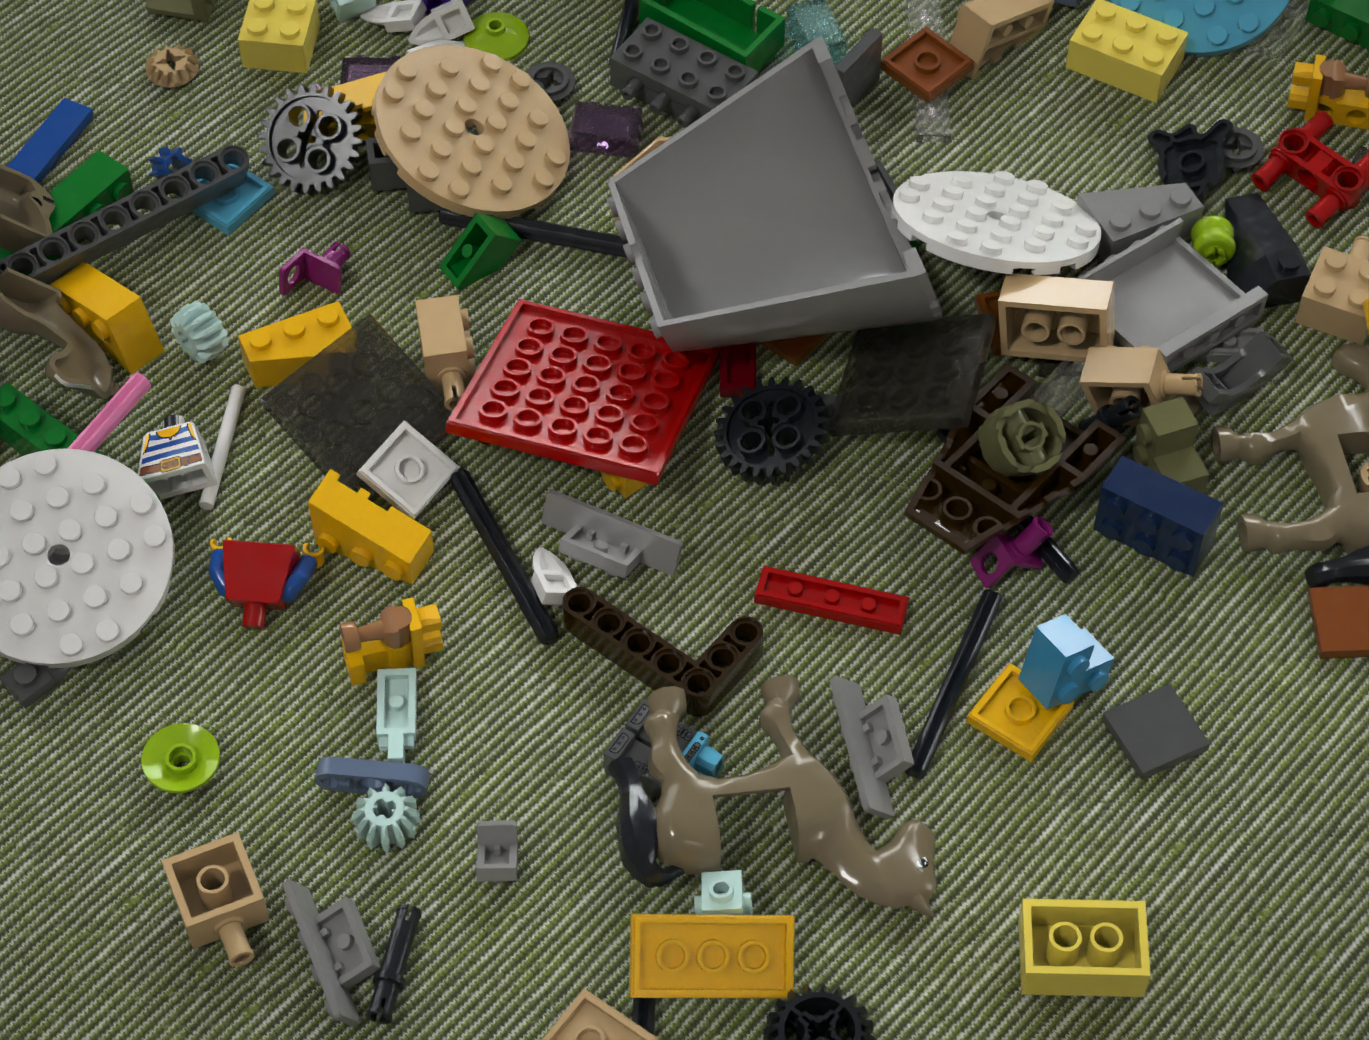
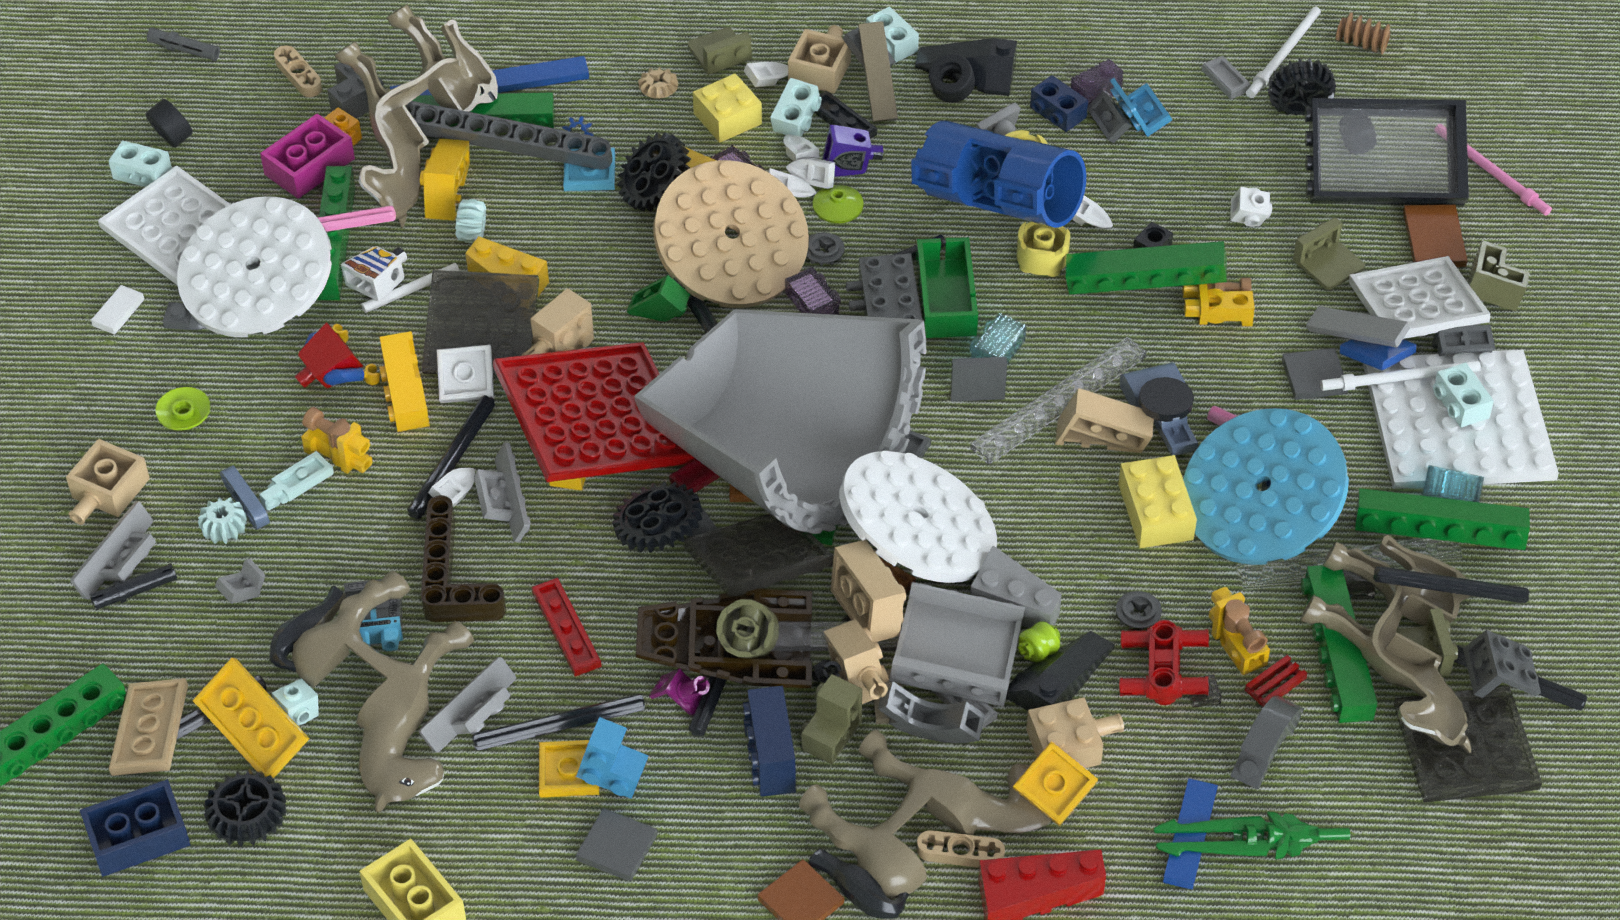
camera: 50 degrees right, 5 degrees down
magenta bracket [279,241,351,296] -> none
dark orange tile [880,27,974,104] -> none
black tile [1148,119,1234,202] -> none

